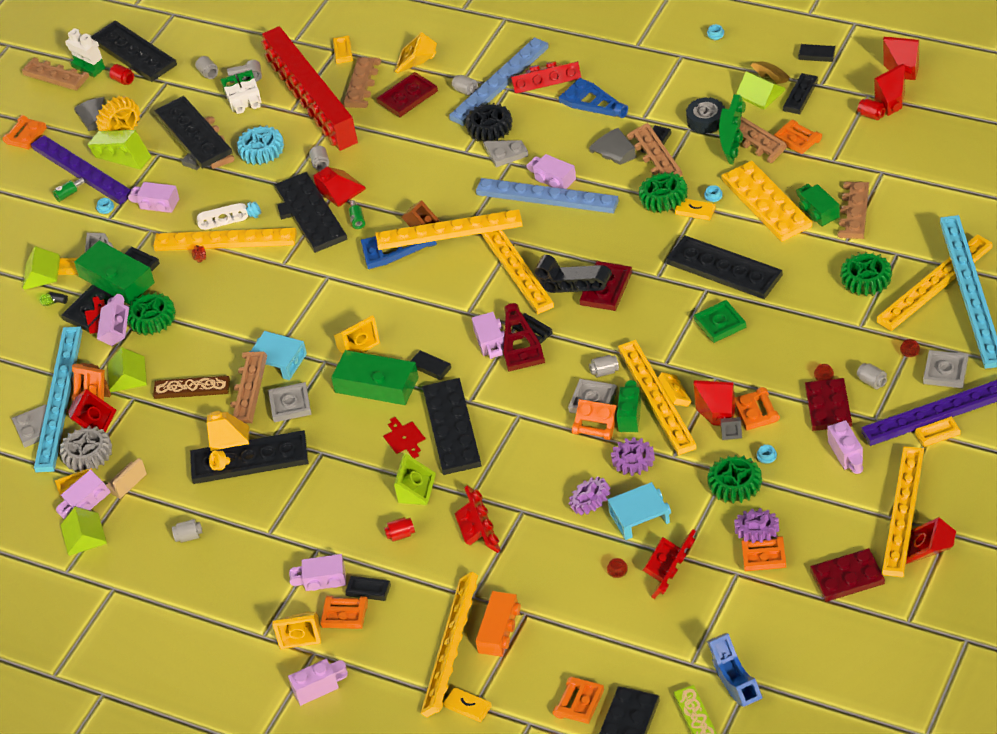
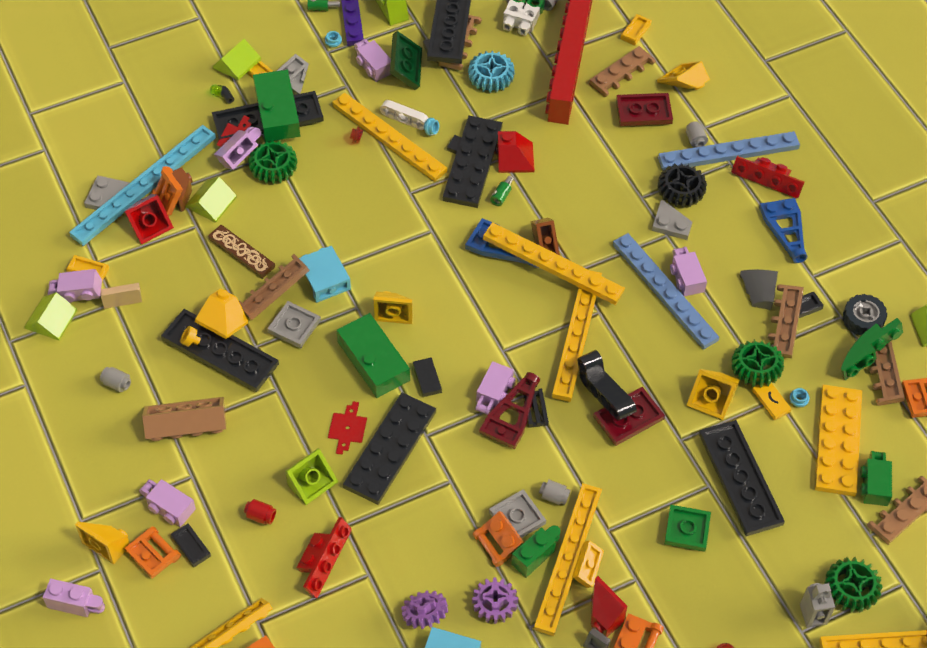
camera: 30 degrees right, 10 degrees up
light grey gear [60,425,112,472] -> none
light grey brick [309,146,330,171] -> none
none -> medium nougat slope [142,397,226,441]
none -> dark green plate [390,31,422,90]
none -> yellow slope [686,369,740,420]
none -> light grey hinge [800,583,835,628]

